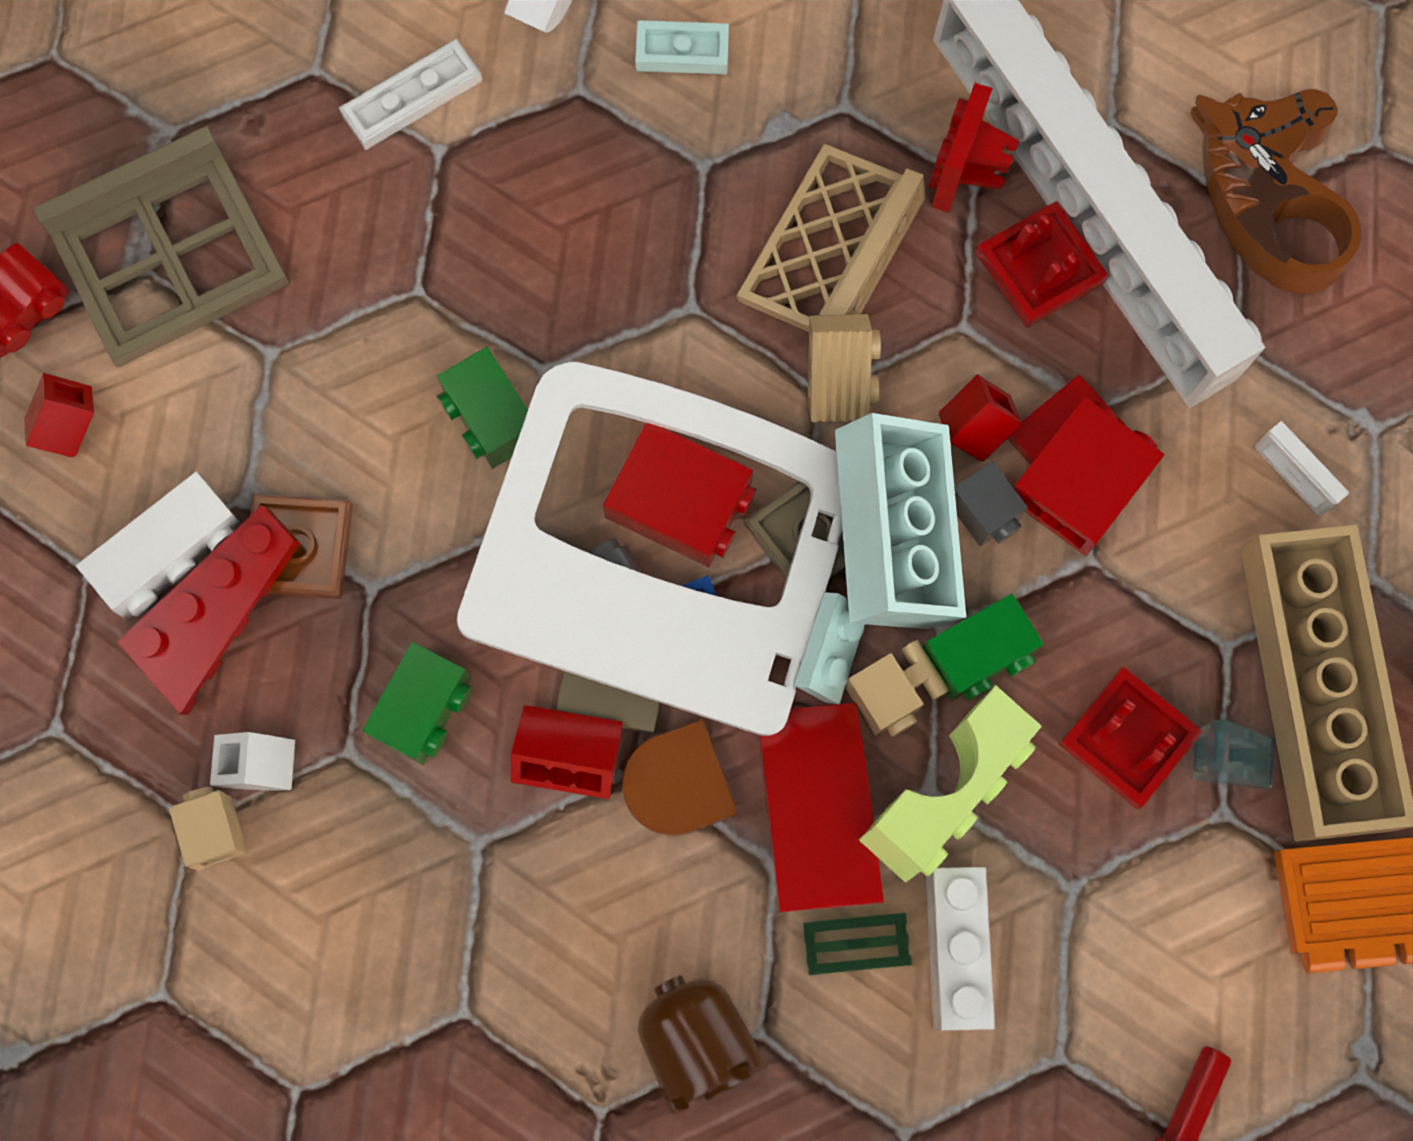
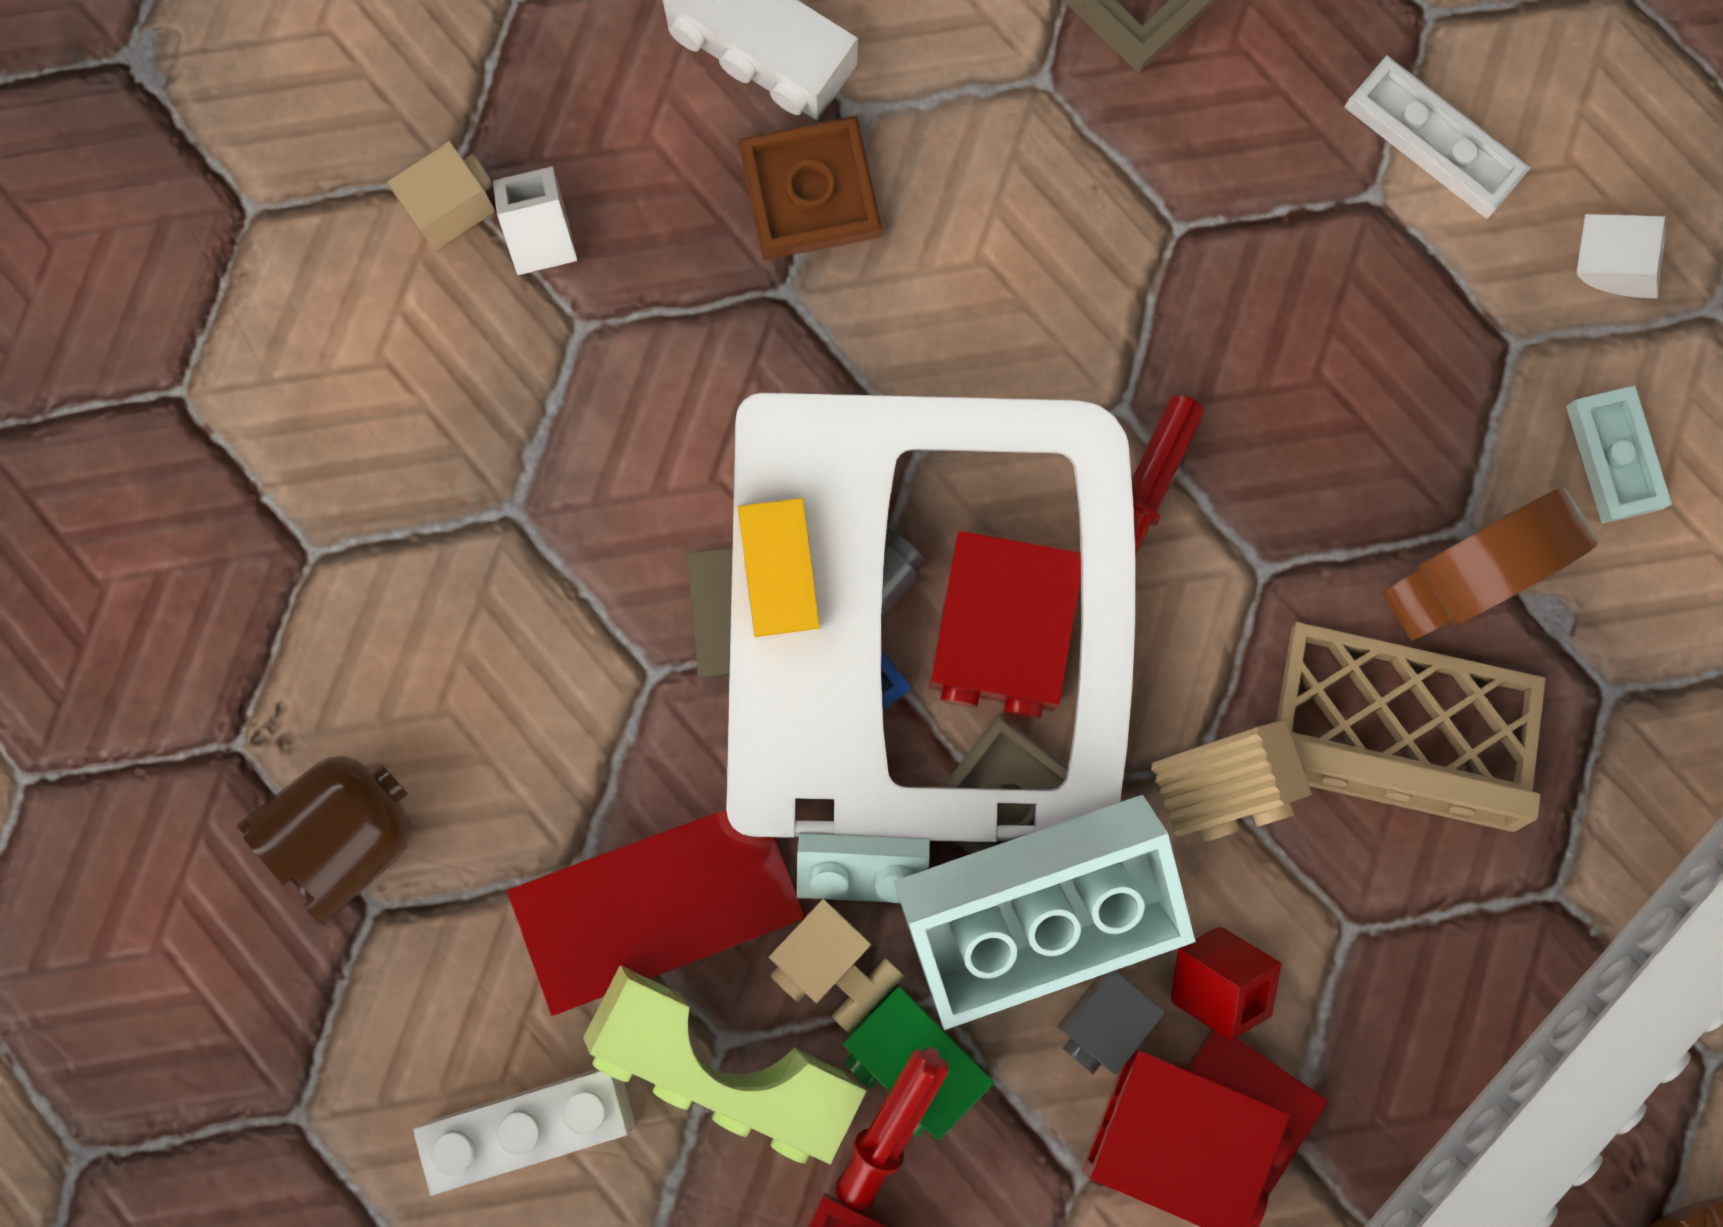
camera: 75 degrees right, 5 degrees up
red wing [117,505,300,715] -> none
green piece [362,642,472,765] -> none
green piece [437,346,528,469] -> none
red brick [511,705,623,799] -> none
dark orange tile [622,719,738,836] -> none
clear green tile [802,913,912,976] -> none
red plate [928,82,1019,213] -> none
red plate [975,201,1109,328] -> none
none -> yellow tile [737,498,820,637]
none -> red axle [835,1047,949,1211]
none -> red axle [1131,395,1204,556]
none -> dark orange animal [1381,487,1598,641]

